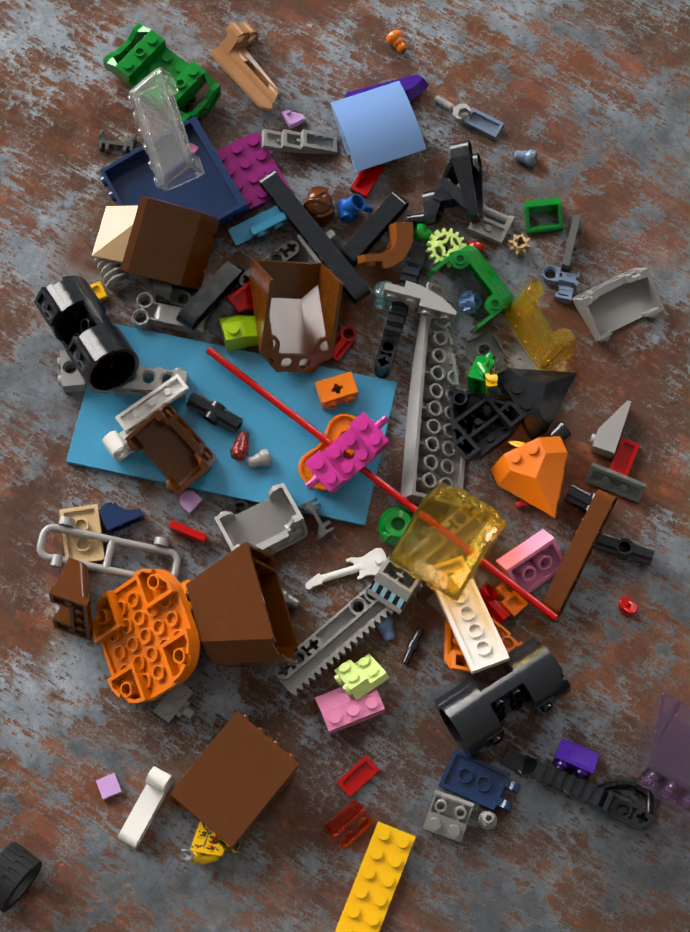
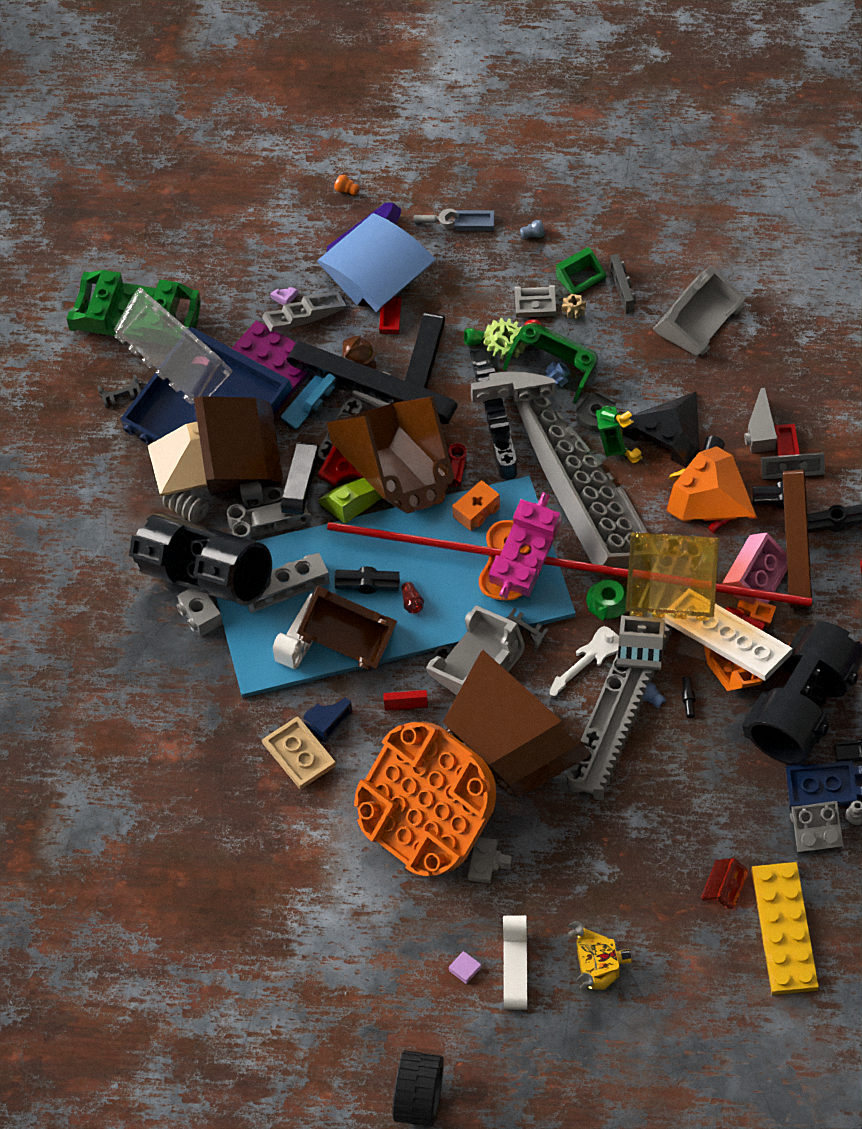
camera: 25 degrees left, 15 degrees down
light grey bar [37,516,181,579] -> none
reddish brown windscreen [49,557,93,640] -> none
white tile [115,374,189,434] -> none
reddish brown windscreen [169,711,299,853] -> none
lavender tile [180,491,203,514] -> none
medium nougat panel [209,21,278,111] -> none
light grey piece [247,449,272,468] -> none
bright pink slope [315,687,385,735] -> none
yellowish green plate [334,654,389,700] -> none
red tile [336,755,380,798] -> none
blue piece [337,194,373,222] -> none
dark orange arch [357,222,413,270] -> none
clear light blue head [370,281,393,309] -> none
black connector [407,140,484,226] -> none
black wedge [448,385,526,462] -> none
clear yellow windscreen [505,279,577,370] -> none
sand blue piece [541,266,580,304] -> none

